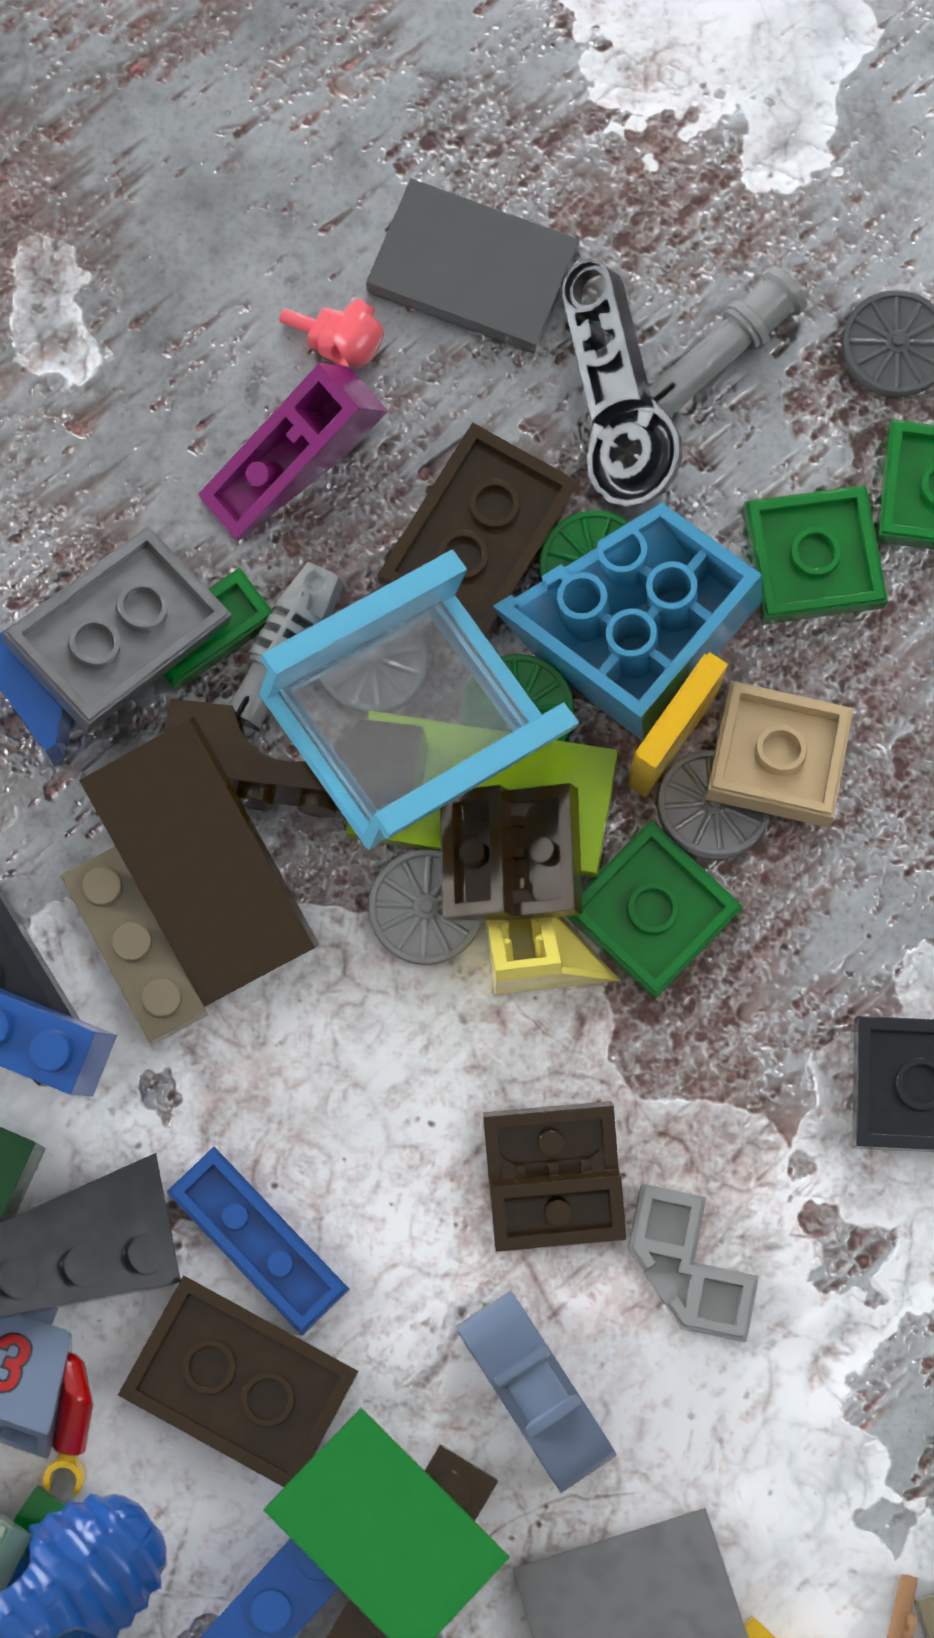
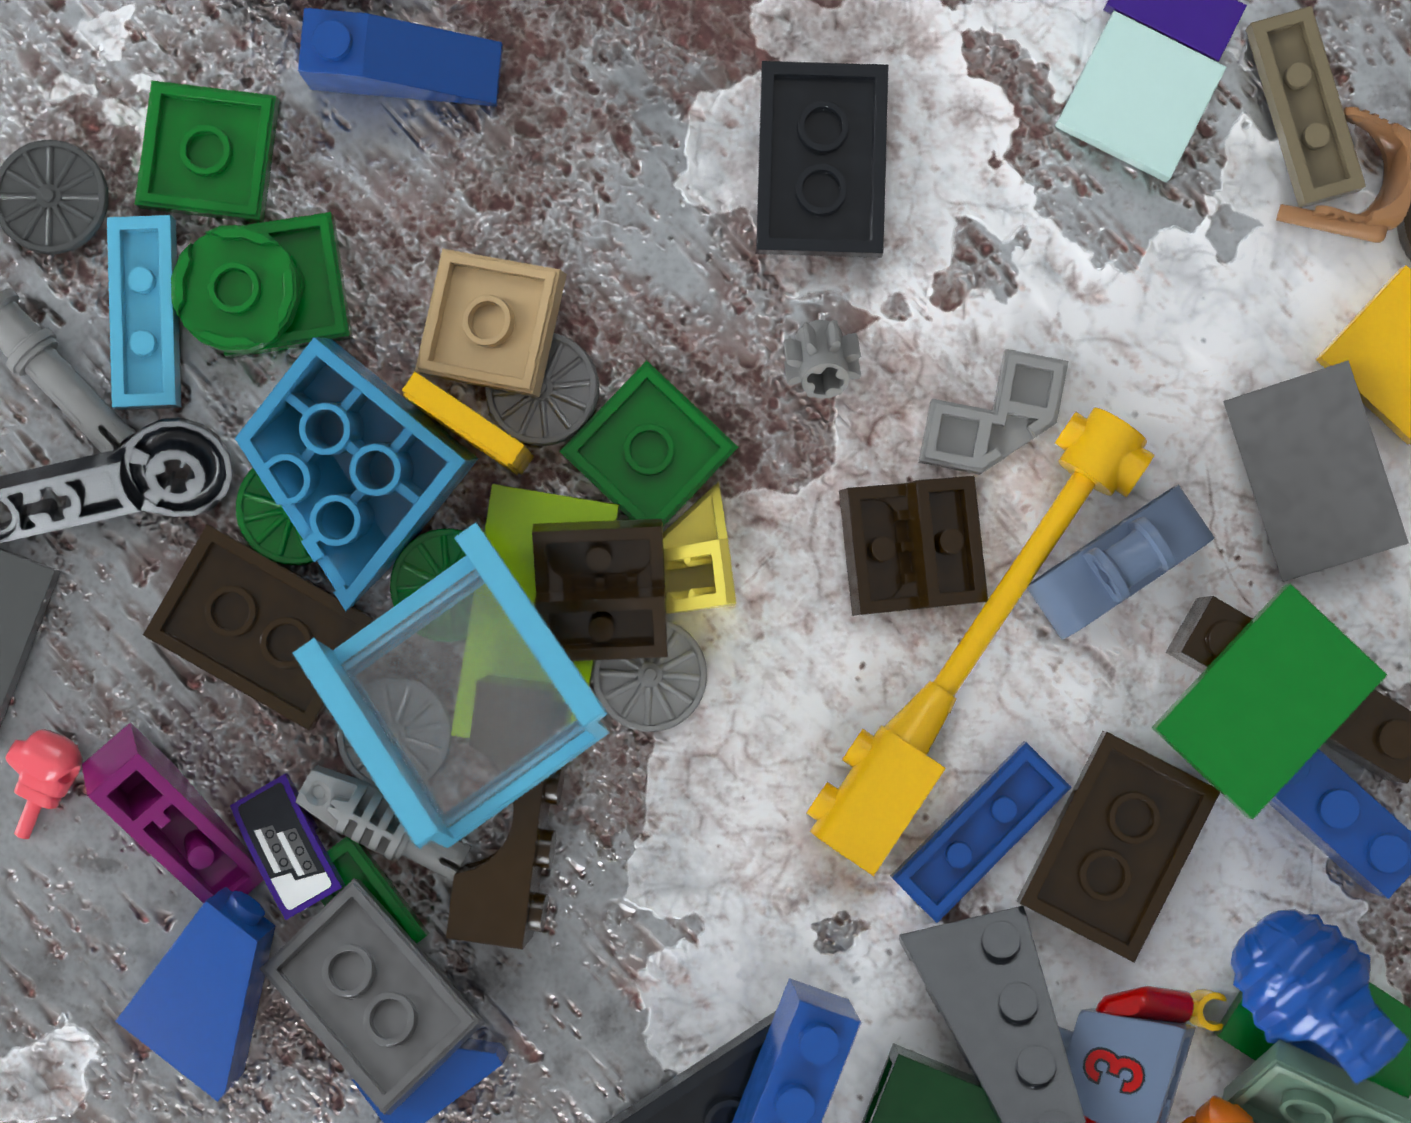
camera: 90 degrees left, 10 degrees up
dark tan plate [60,846,208,1046] -> none
dark brown tile [79,717,319,1007] -> none
none -> medium azure plate [107,215,181,410]
none -> blue slope [115,886,276,1102]
none -> green tile [171,225,301,353]
none -> slope [230,773,346,920]
none -> light grey gear [783,320,861,398]
none -> yellow bar [806,407,1155,876]

